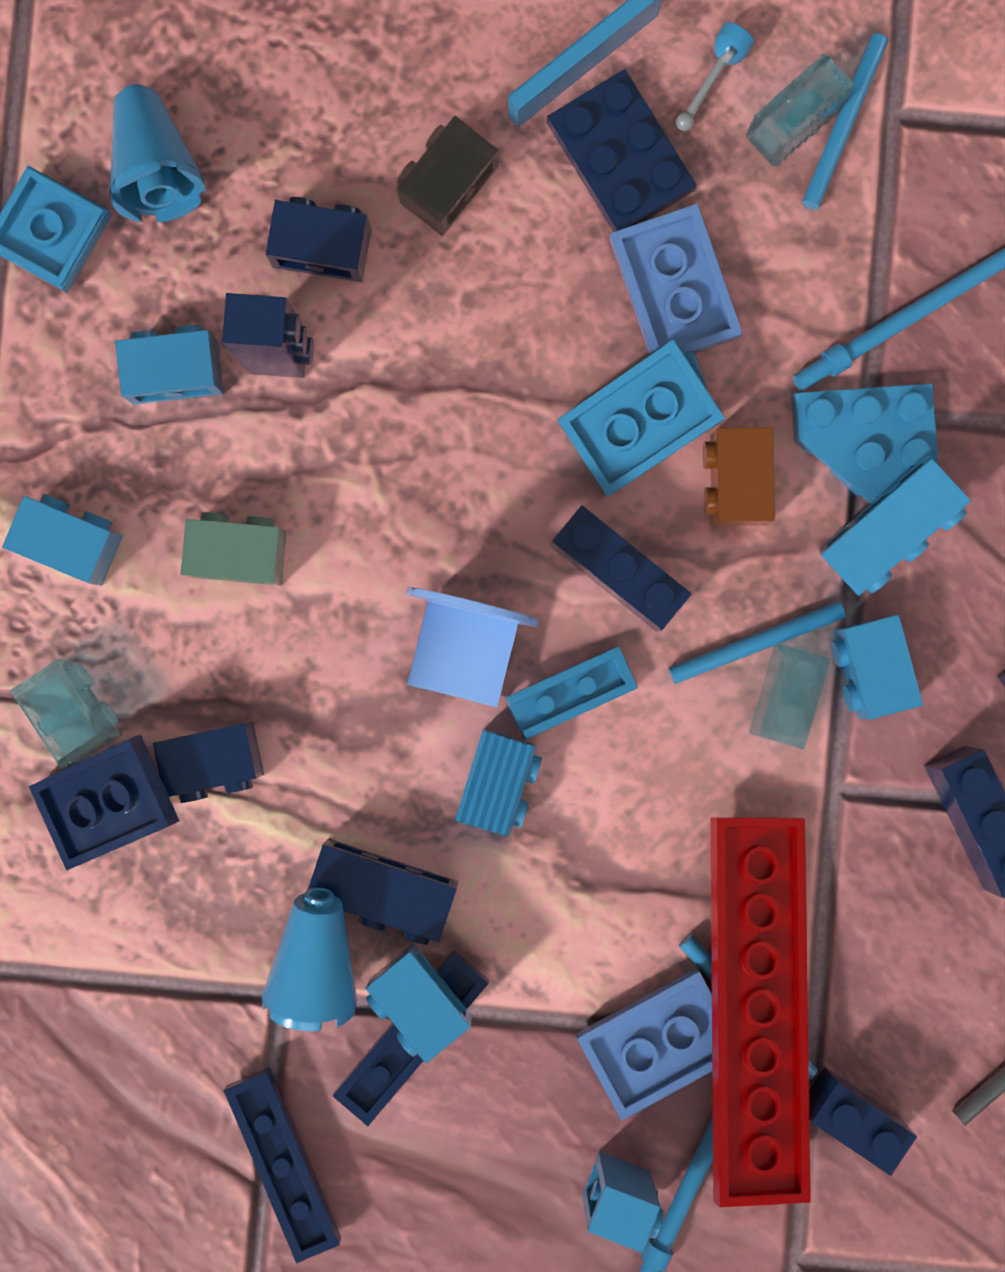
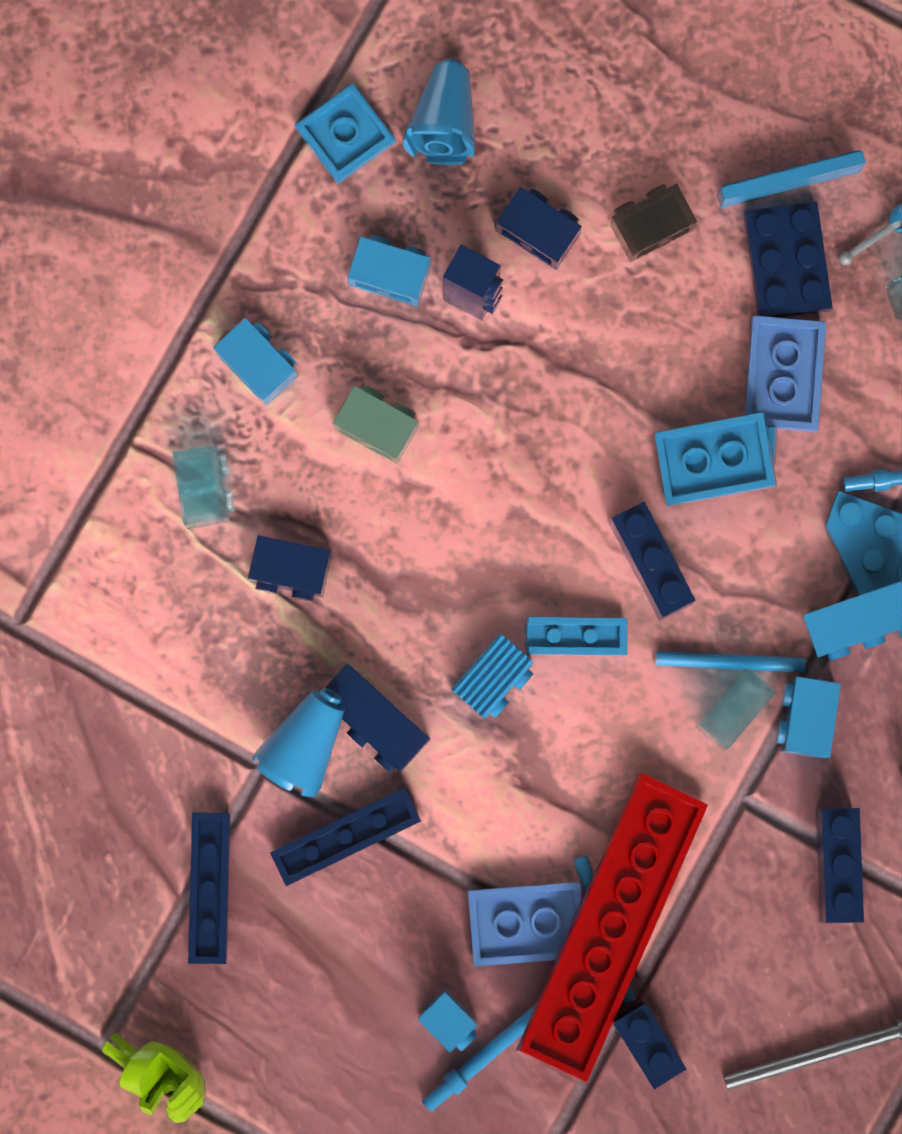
camera: 25 degrees right, 5 degrees down
dark blue plate [28,734,180,871] -> none
dark azure brick [365,943,472,1064] -> none
light blue piece [406,587,539,708] -> none
dark orange brick [703,427,775,526] -> none

